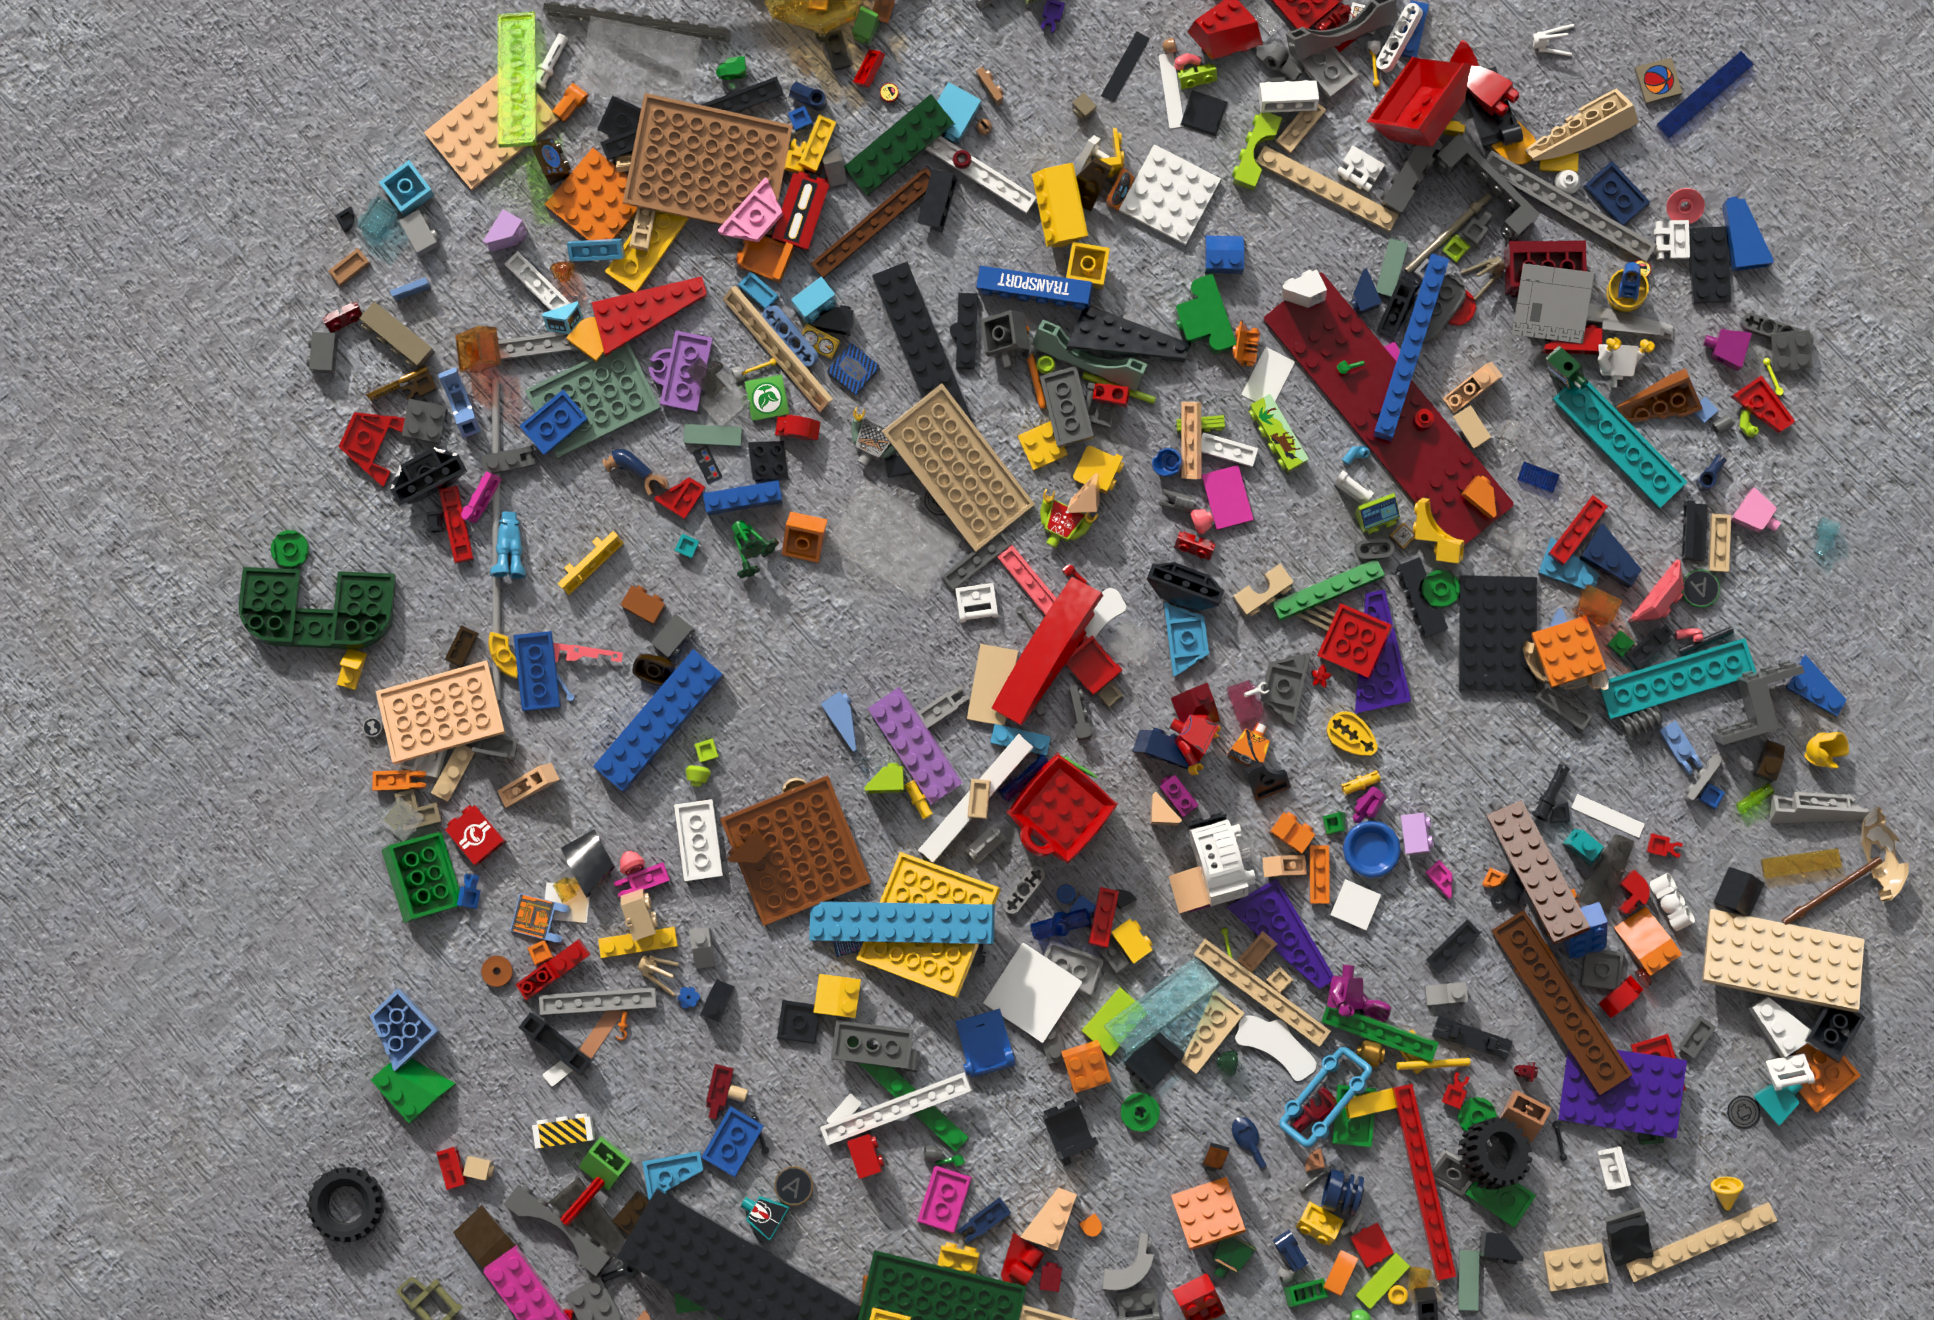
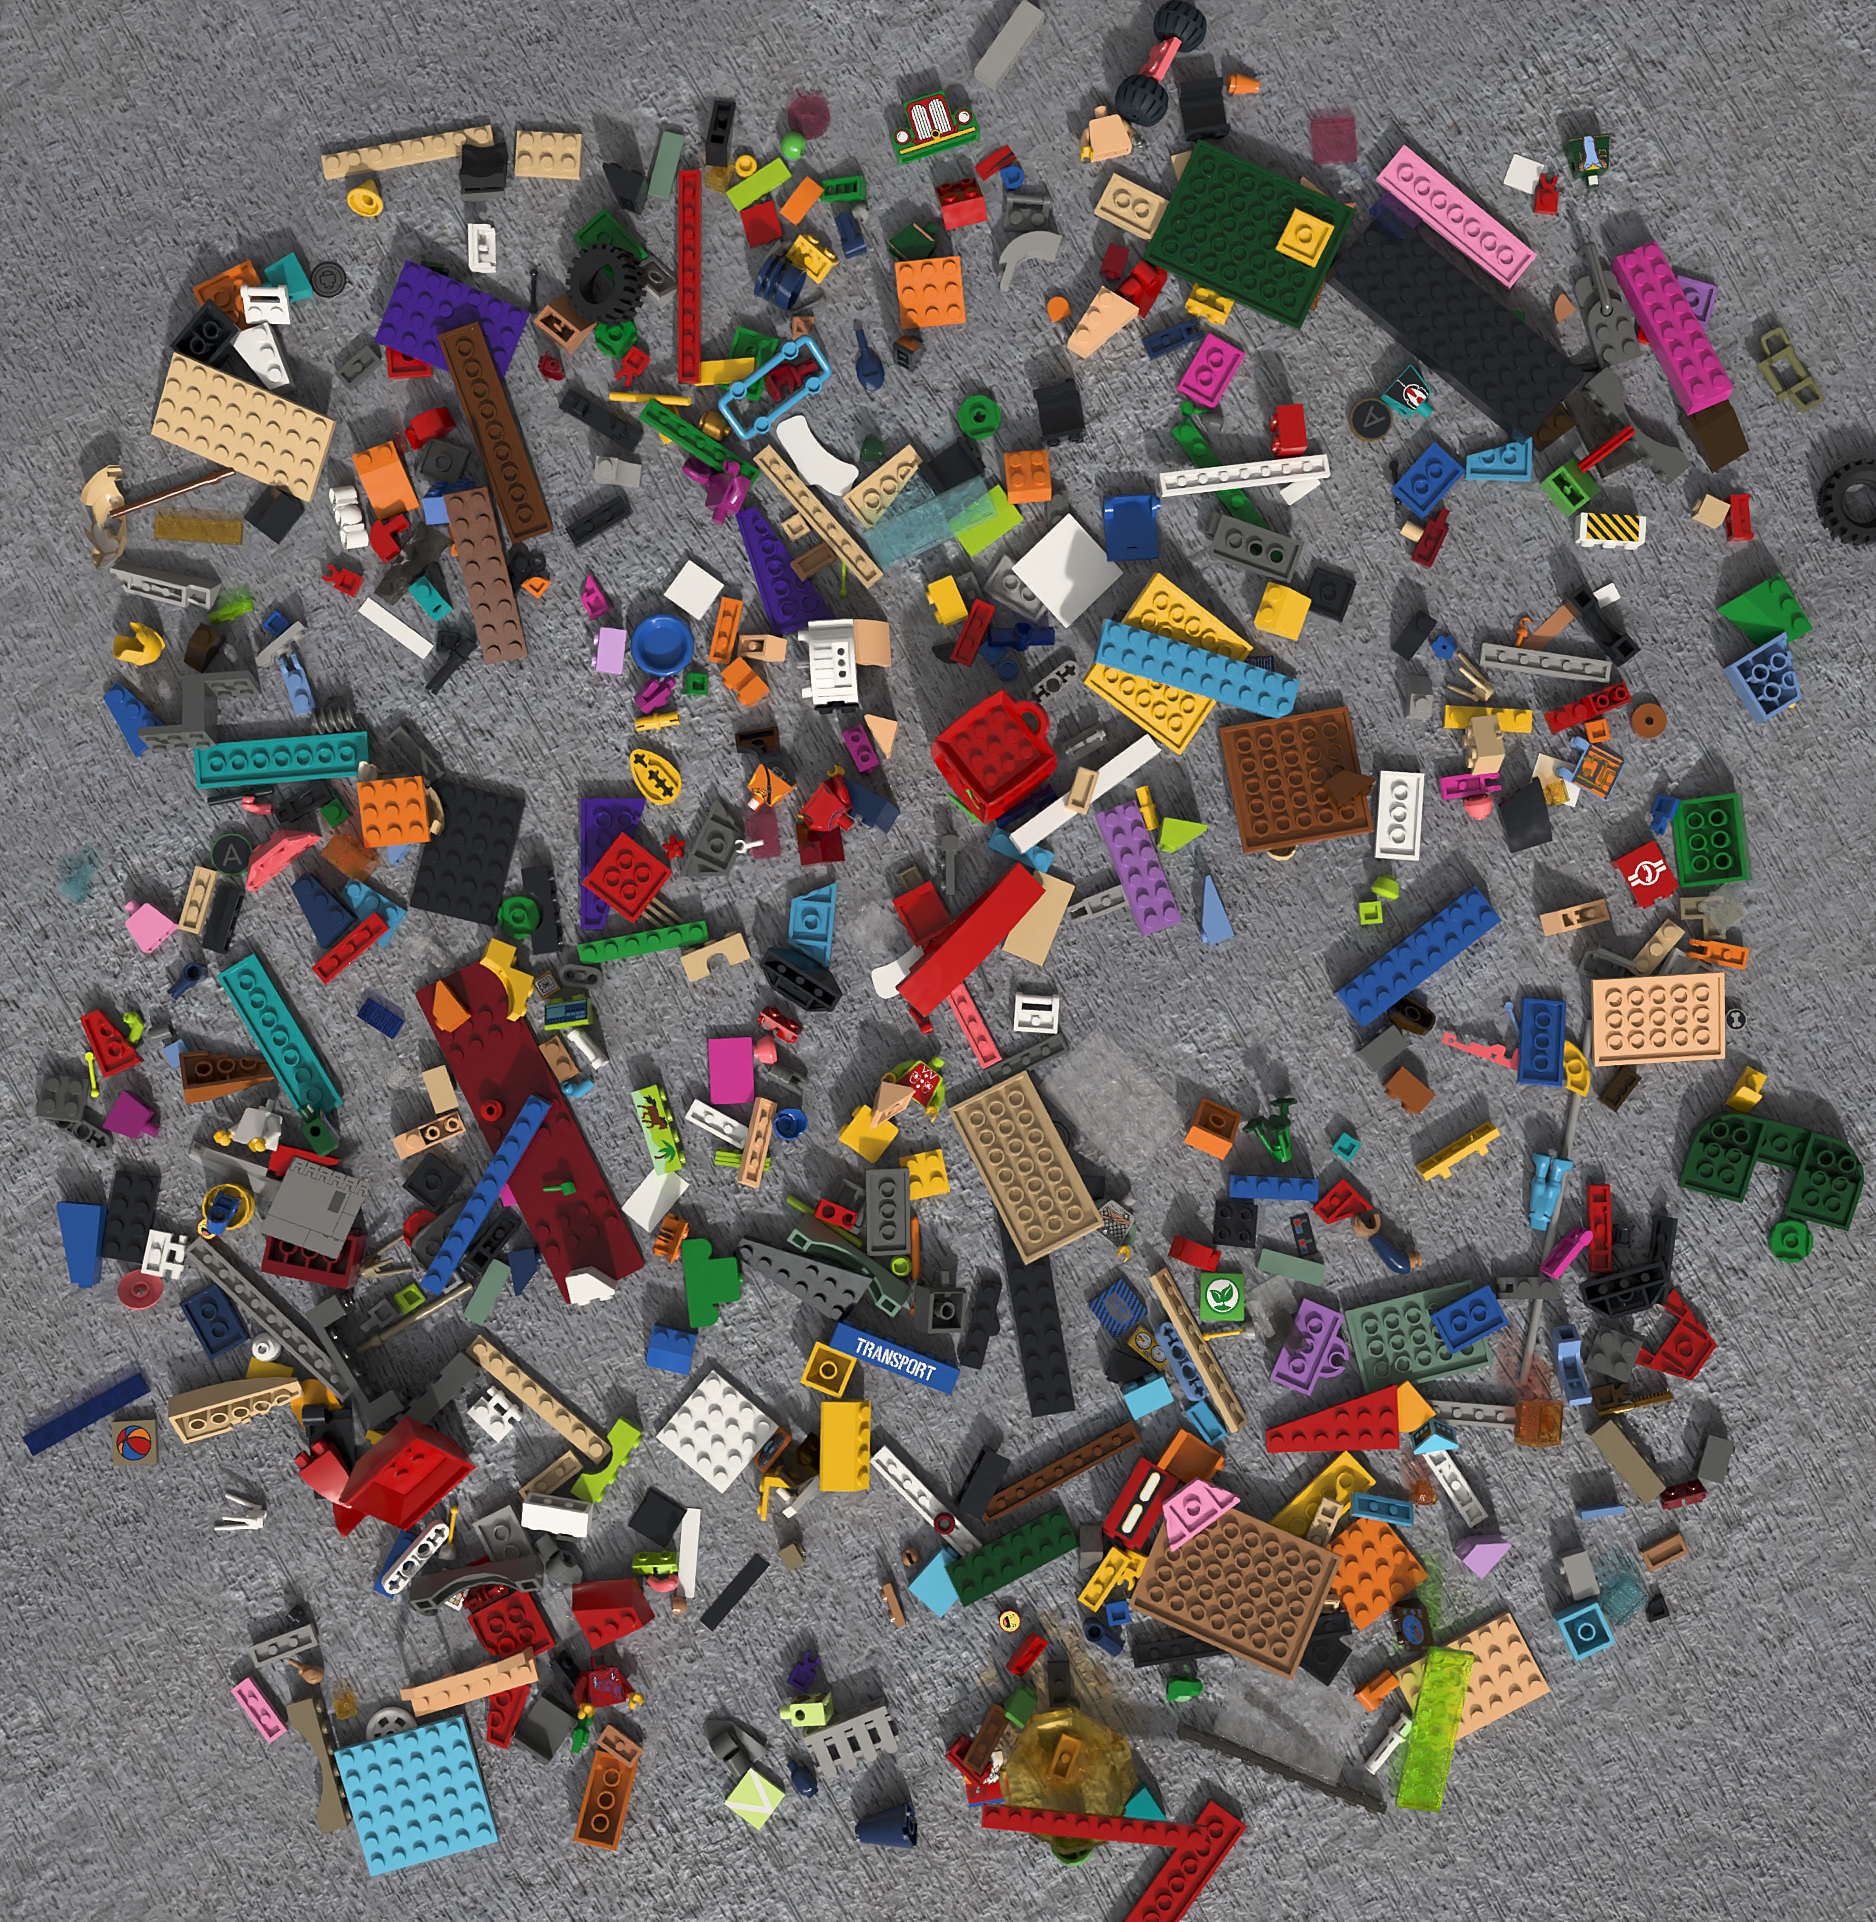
camera: 175 degrees left, 5 degrees up
none -> black plate [401,1152,464,1214]
none -> medium nougat plate [538,1035,580,1084]
none -> black plate [1648,1215,1678,1305]

